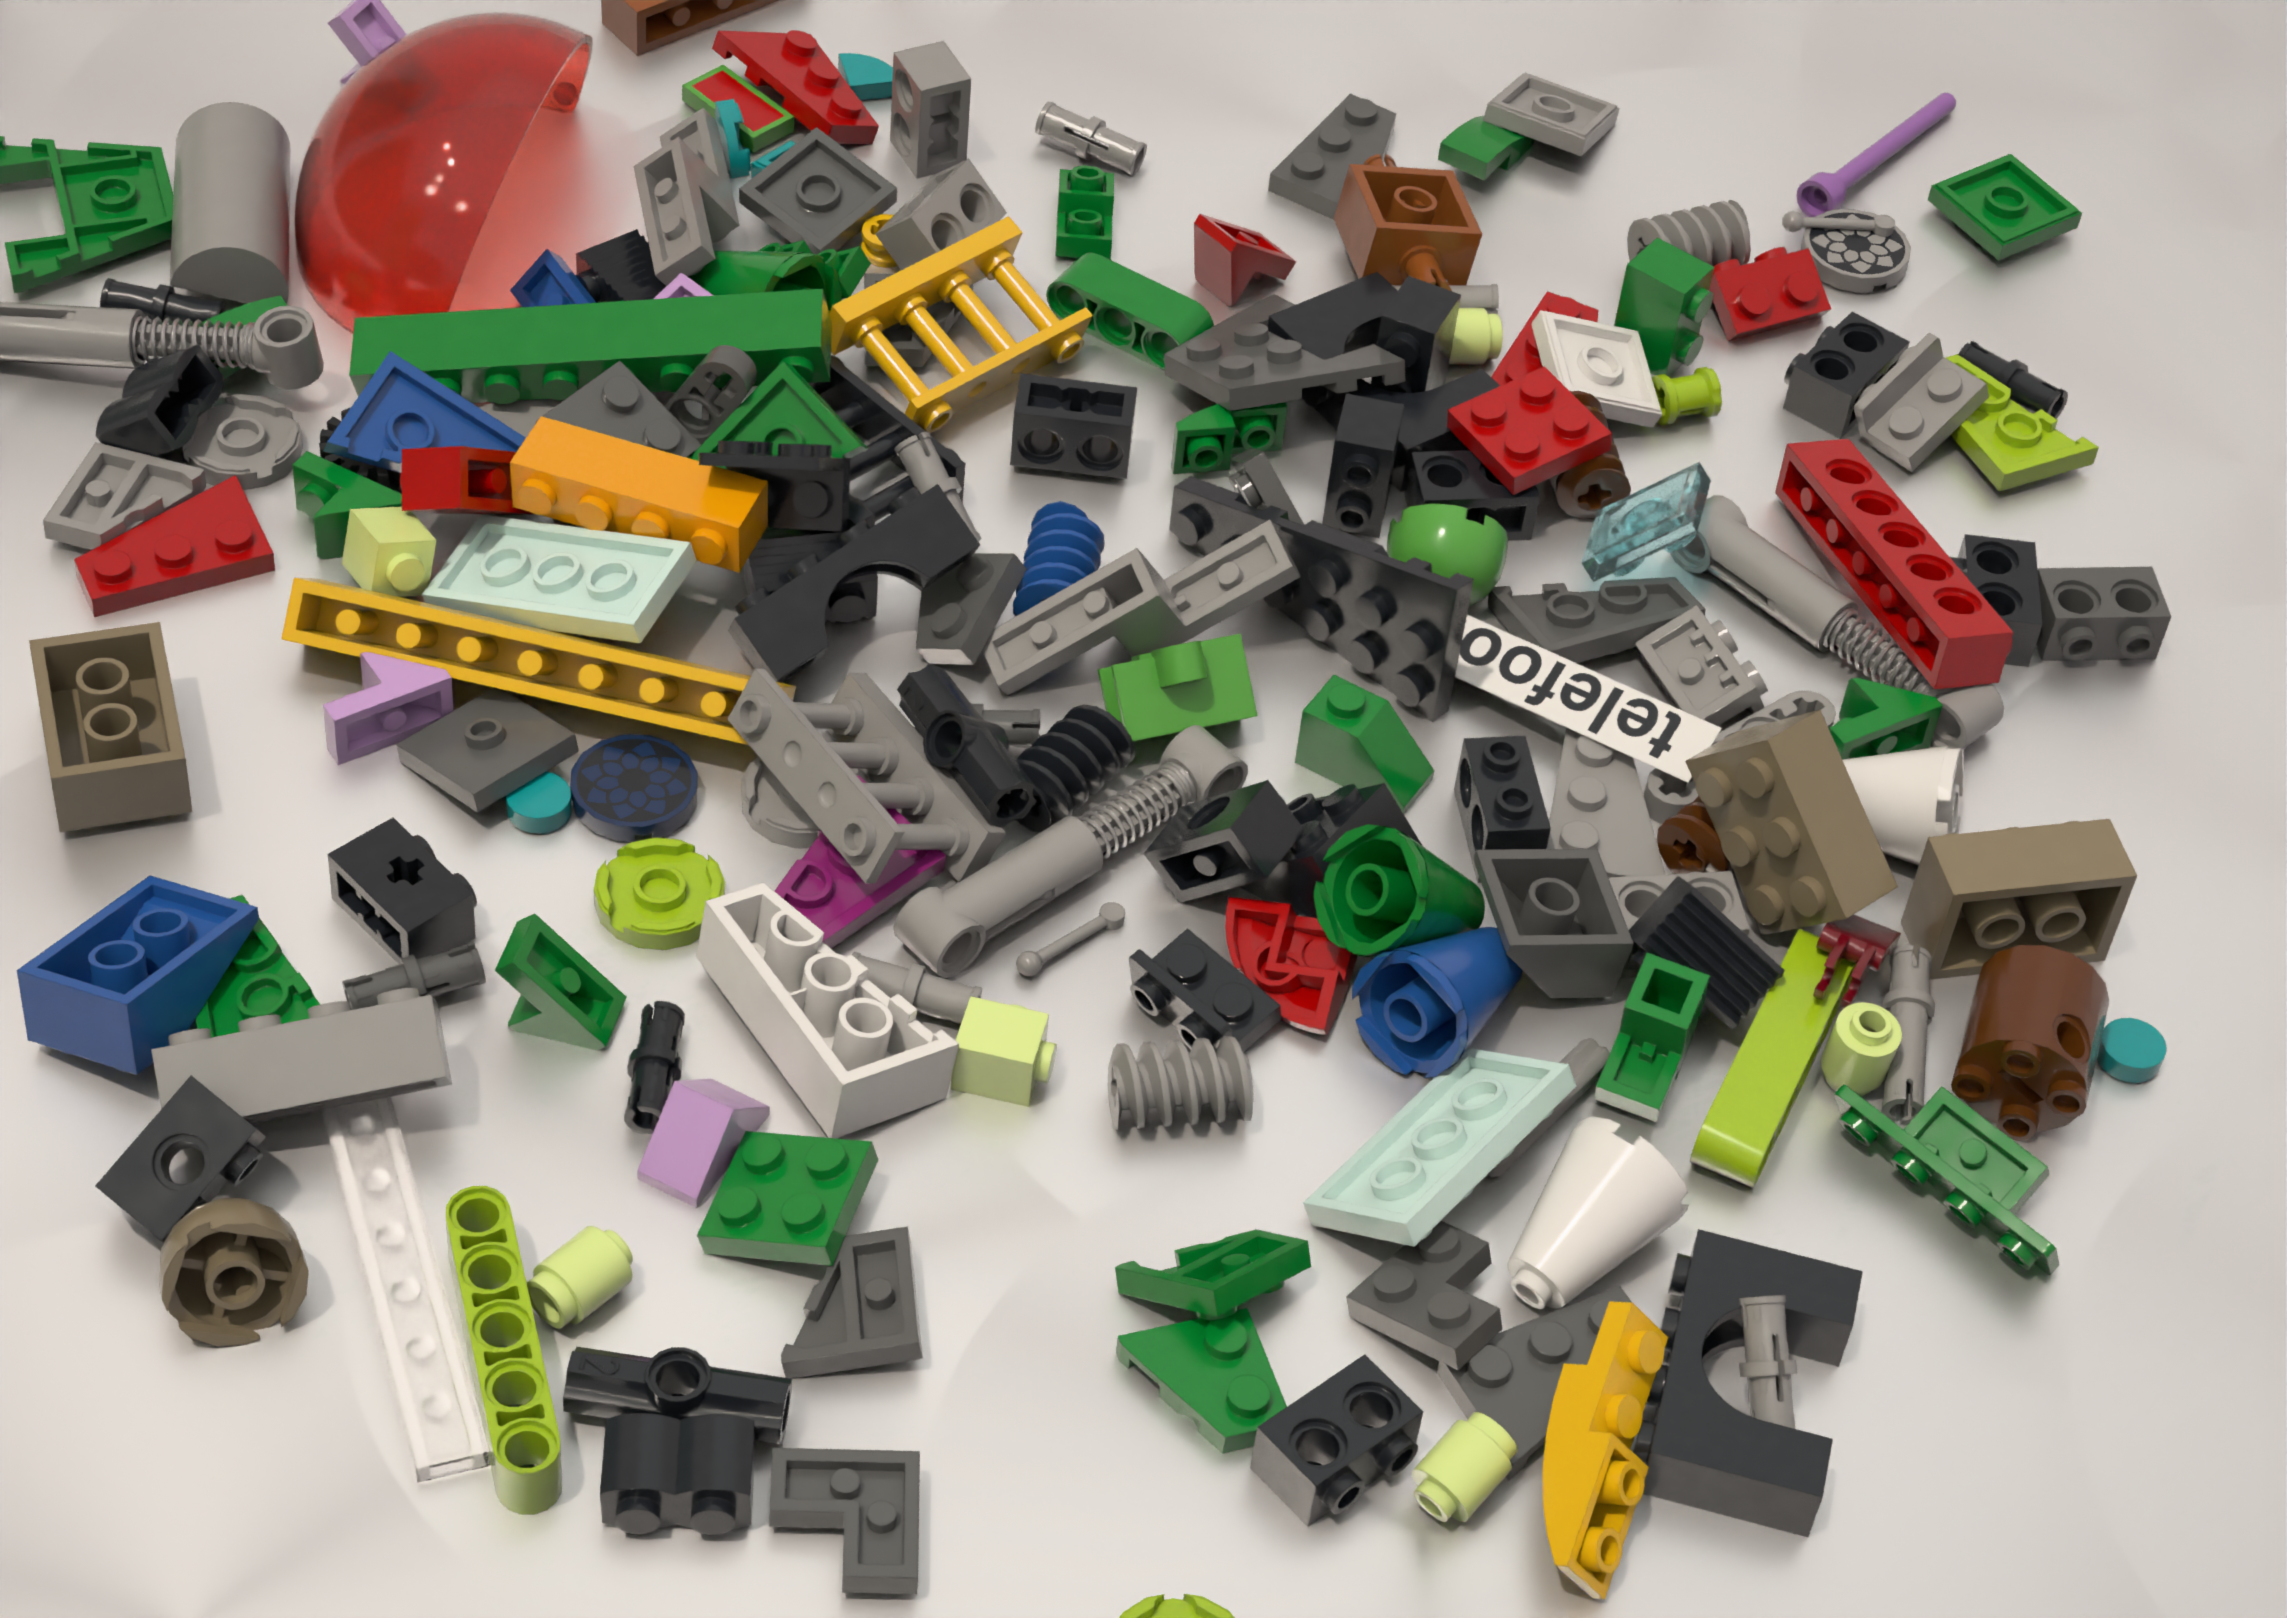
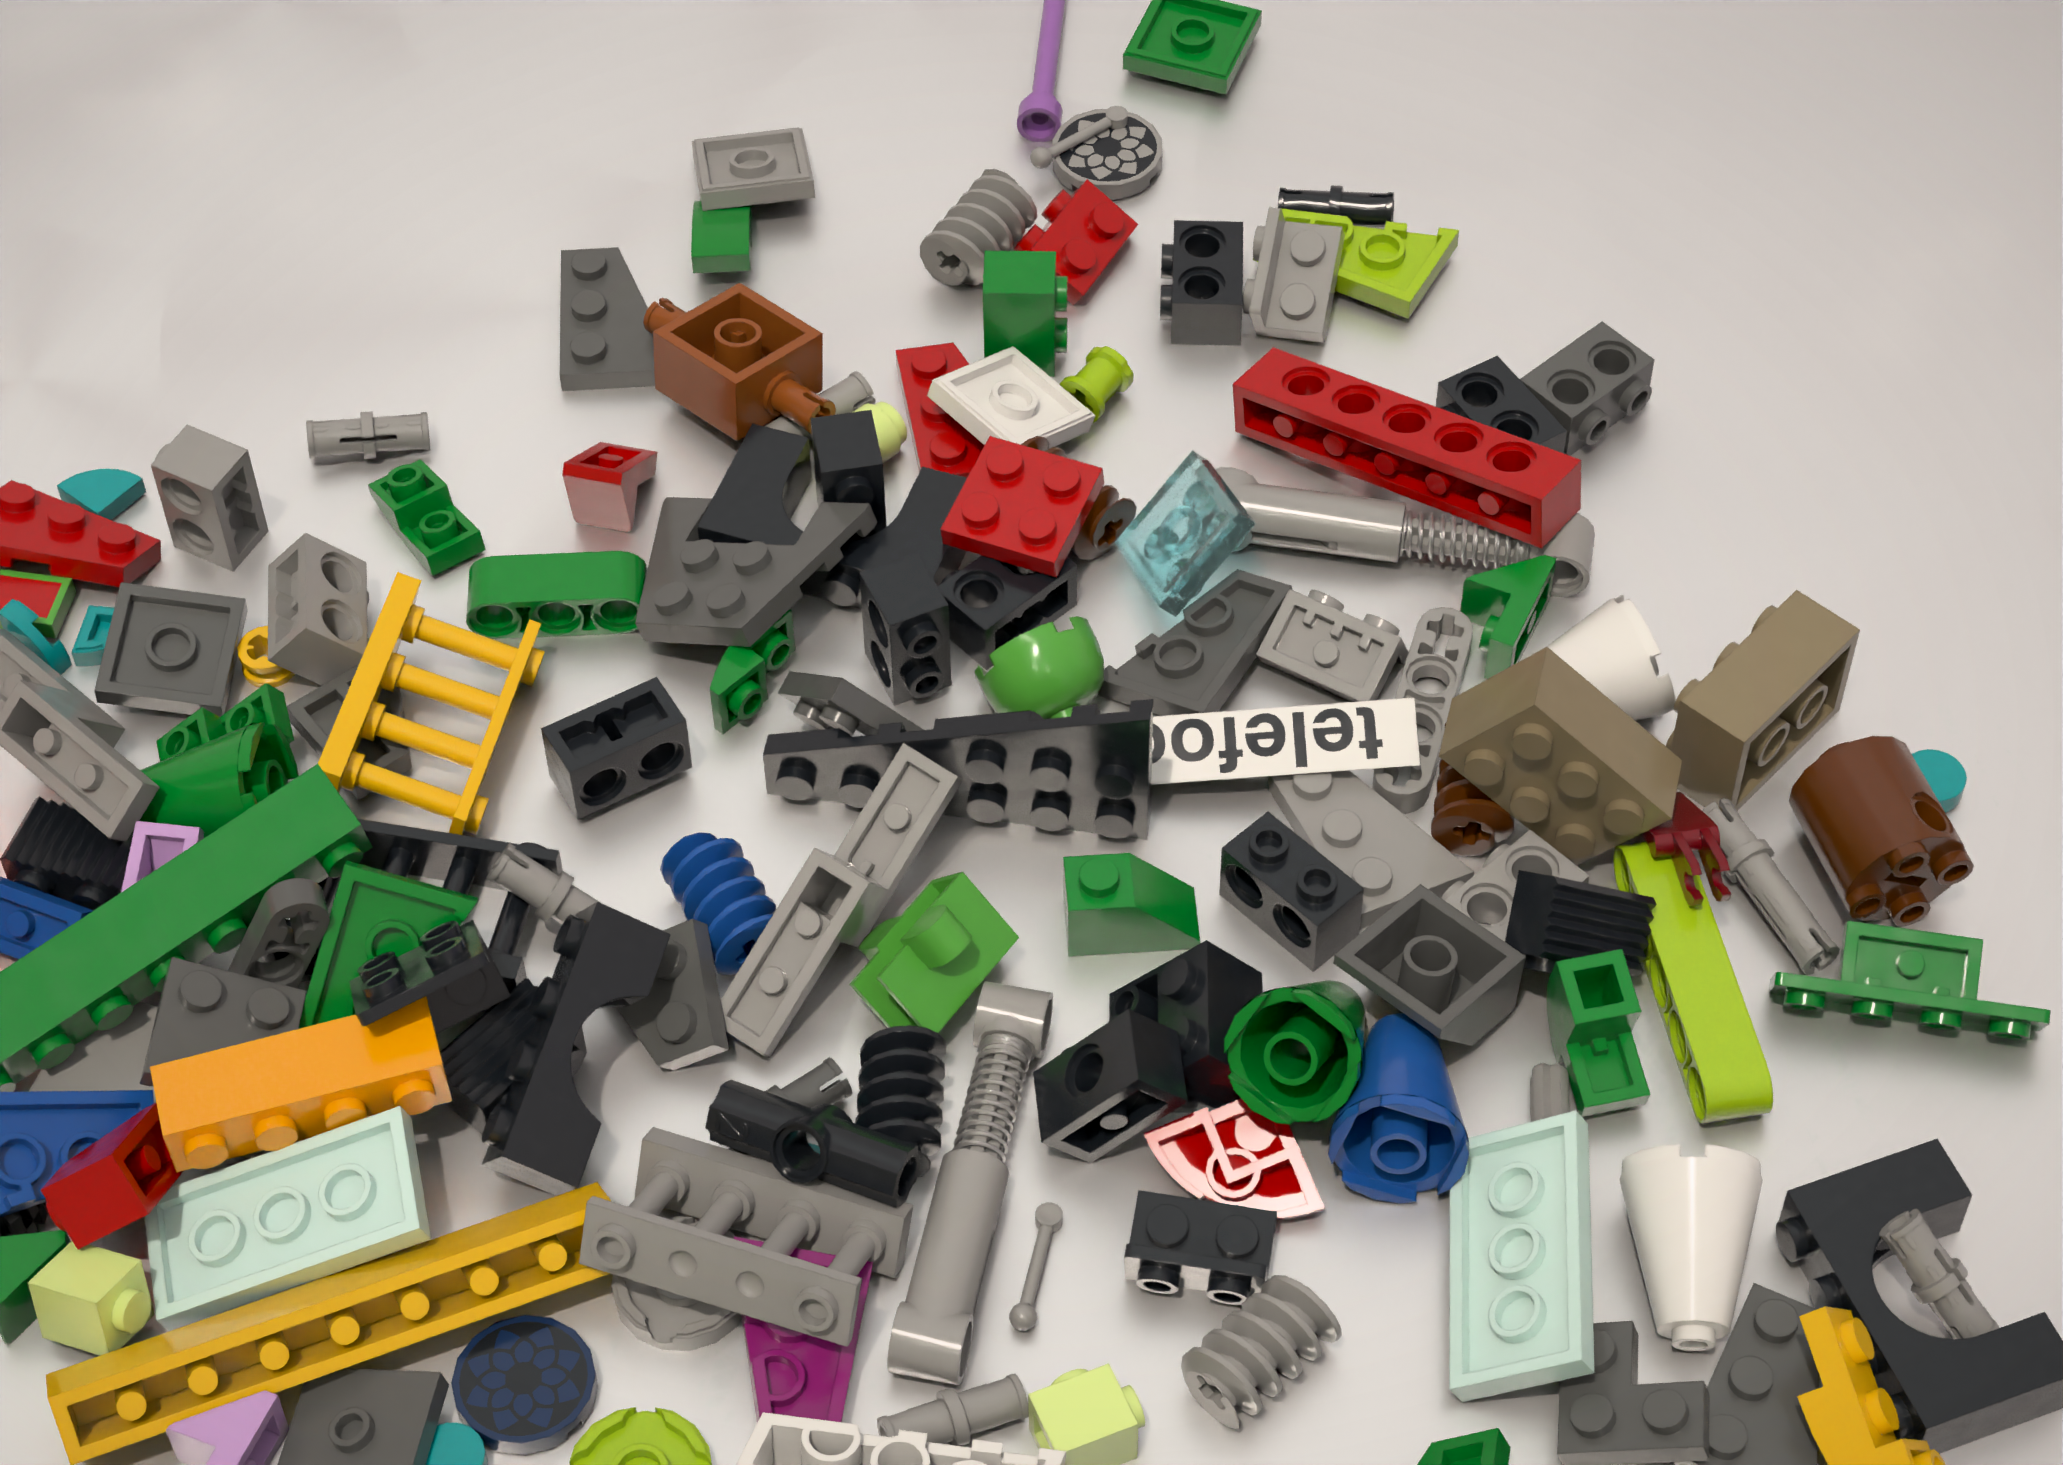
camera: 30 degrees left, 5 degrees up
yellowish green brick [1821,1002,1902,1096] -> none

